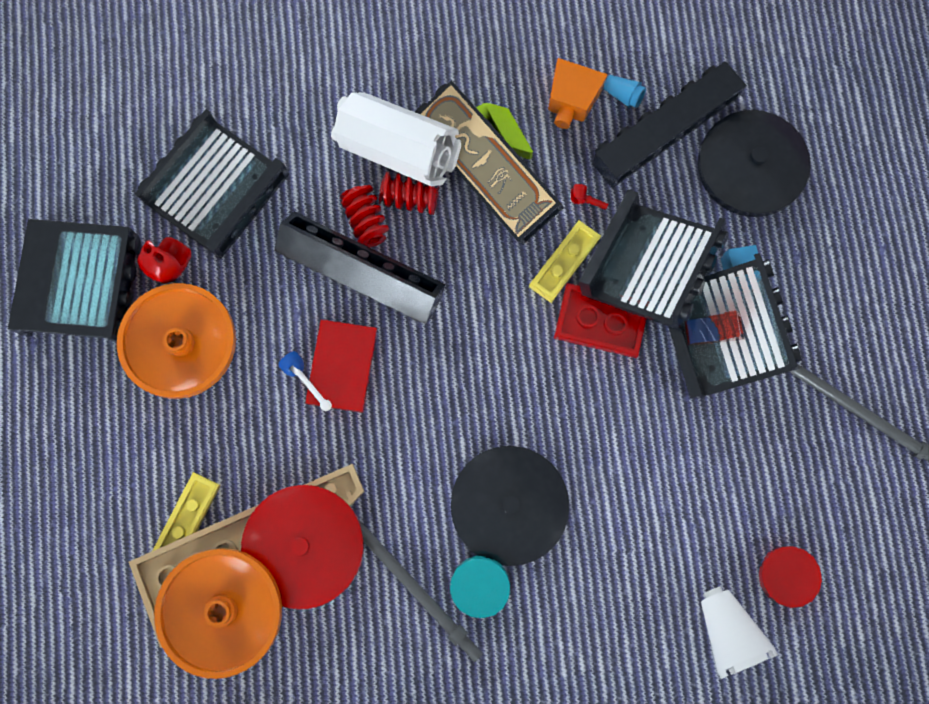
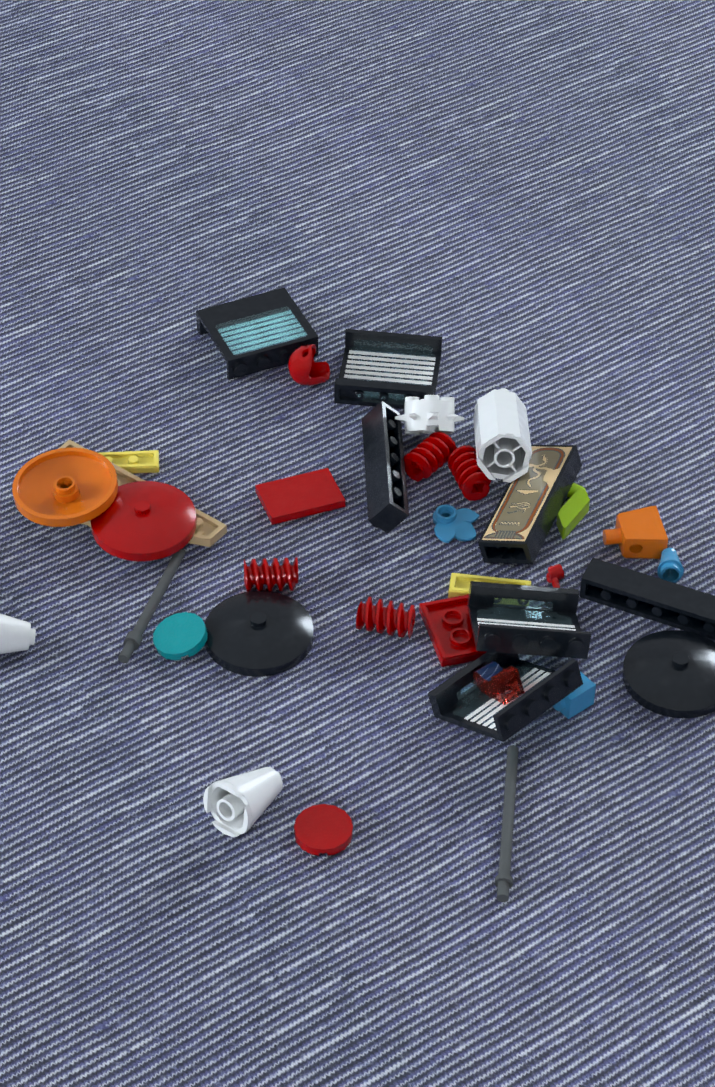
camera: 60 degrees right, 35 degrees down
orange dish [117,283,236,399] -> none
hinge [278,351,332,411] -> none
none -> red piece [244,557,298,592]
none -> red piece [356,597,416,639]
none -> white brick [395,395,464,435]
none -> dark azure plate [433,504,479,543]

